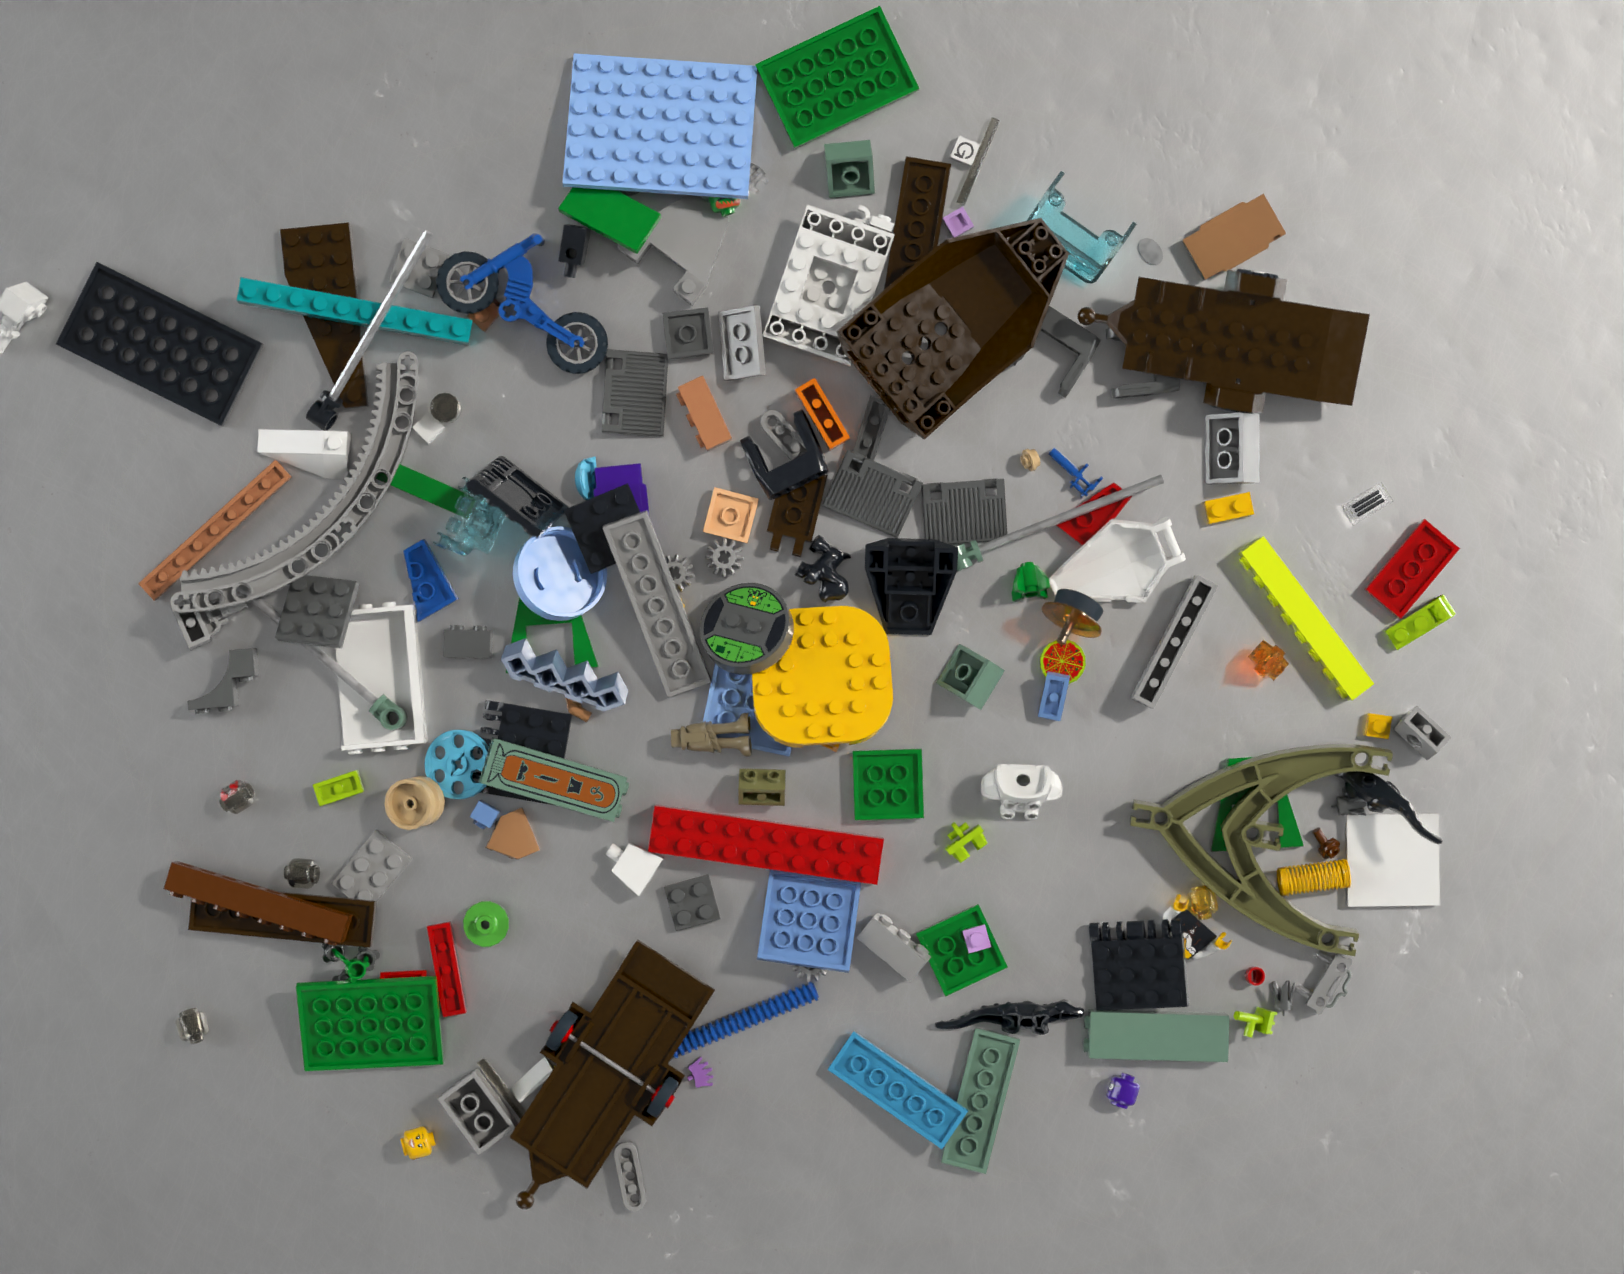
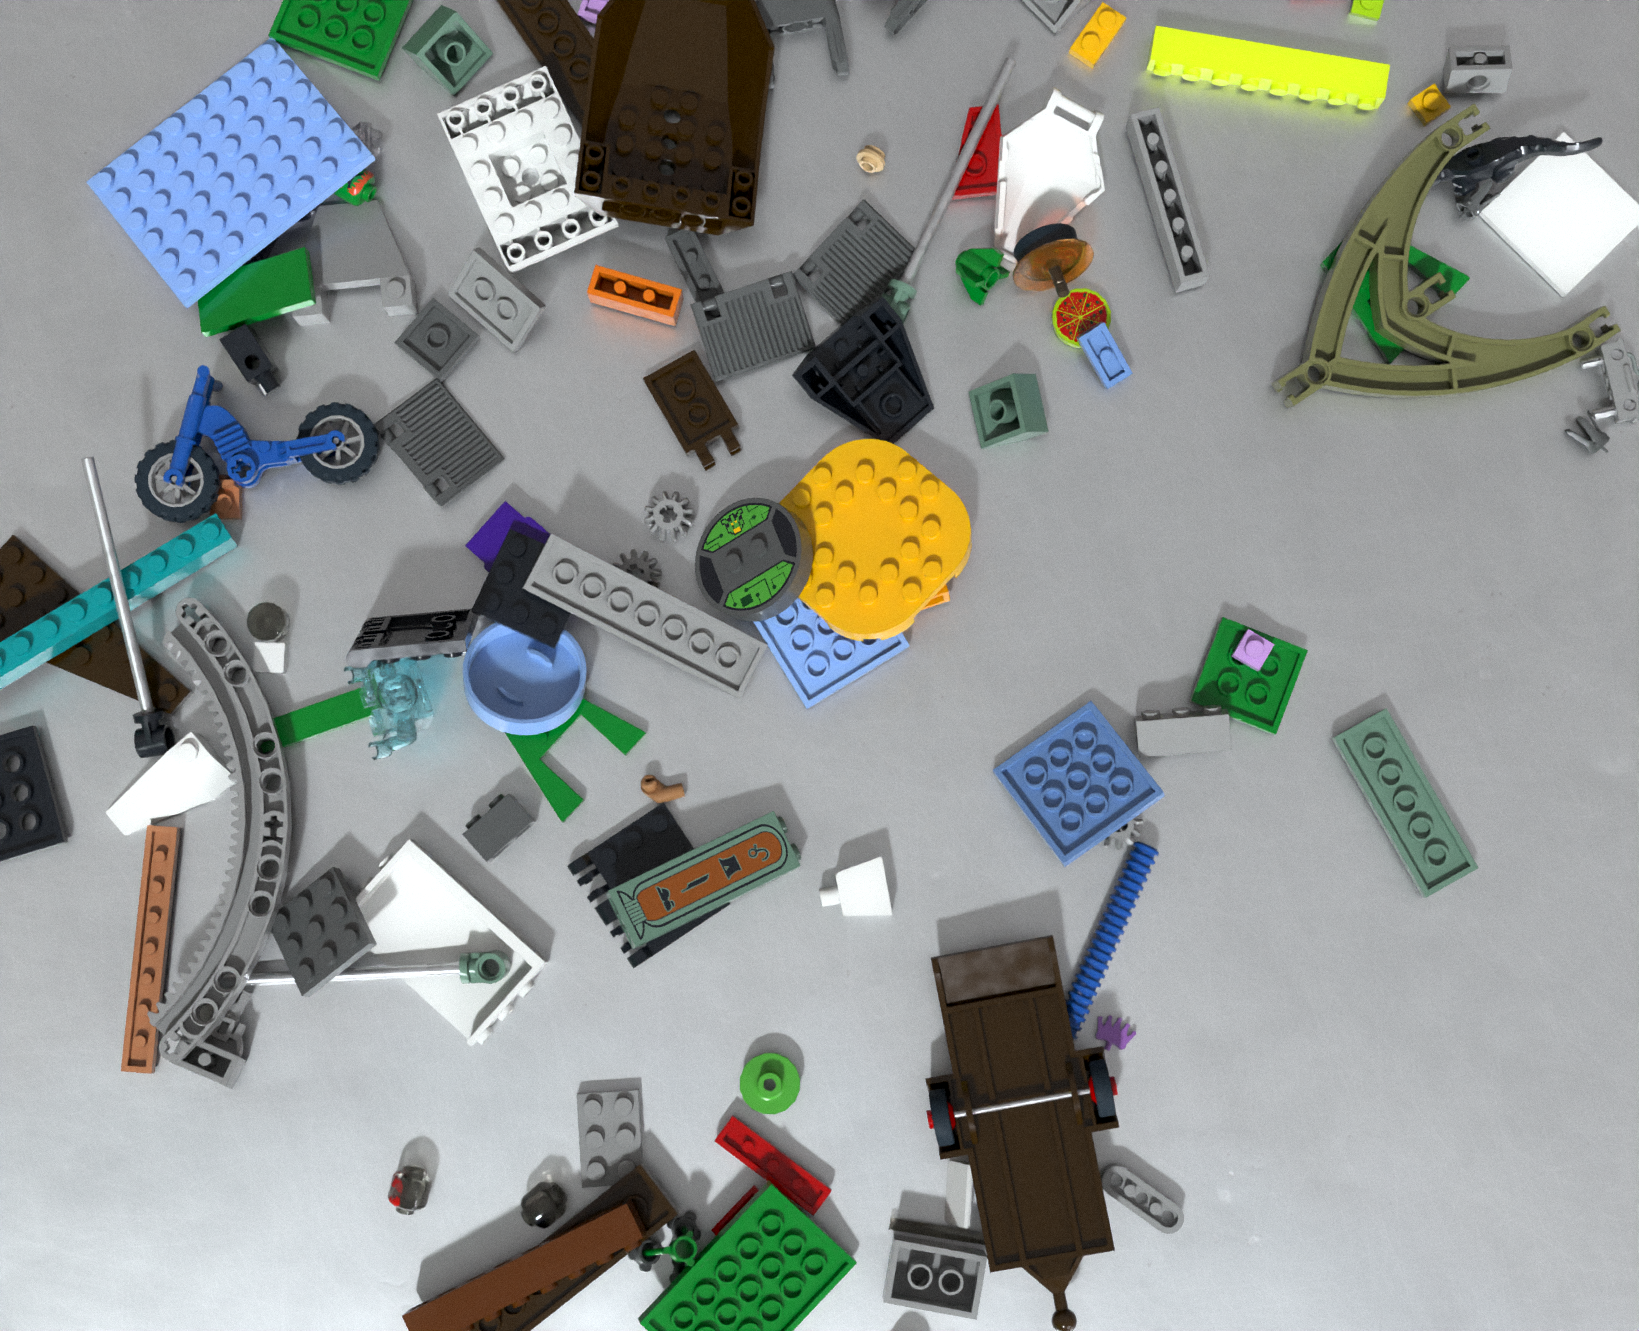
camera: 45 degrees left, 5 degrees down
dark grey arch [187,648,259,714] -> none
lime plate [313,770,365,806] -> none
tan wheel [384,776,445,830] -> none
light grey plate [389,238,449,298] -> none
blue wing [403,539,459,622] -> none
medium azure wedge [425,730,489,799] -> none
medium blue plate [470,800,501,829] -> none
medium nougat slope [485,808,540,859] -> none
sand blue brick [501,638,628,712] -> none
medium azure plate [575,456,597,500] -> none
red brick [648,804,884,885] -> none
dark grey plate [664,874,721,931] -> none
dark tan piece [671,713,752,757] -> none
nougat brick [676,375,732,451] -> none
light nougat plate [703,487,759,544] -> none
olive brick [738,769,786,806] -> none
black connector [740,409,828,500] -> none
light grey plate [761,410,807,460] -> none
black animal [794,535,851,603] -> none
dark azure plate [828,1031,968,1149] -> none
green plate [853,749,924,820] -> none
white plate [854,205,895,233] -> none
black animal [935,999,1084,1035] -> none
lime hips [945,822,988,863] -> none
white piece [981,764,1062,820] -> none
blue piece [1048,448,1103,498] -> none
sand green brick [1083,1009,1229,1062] -> none
black hinge [1089,919,1189,1011] -> none
dark purple head [1107,1073,1140,1109] -> none
torso [1161,894,1232,960] -> none
clear yellow head [1186,885,1218,920] -> none
lime arm [1233,1006,1278,1038] -> none
red hinge [1244,966,1265,986] -> none
clear orange brick [1248,640,1289,681] -> none
yellow piece [1277,859,1351,896] -> none
reddish brown plate [1312,827,1340,859] -> none

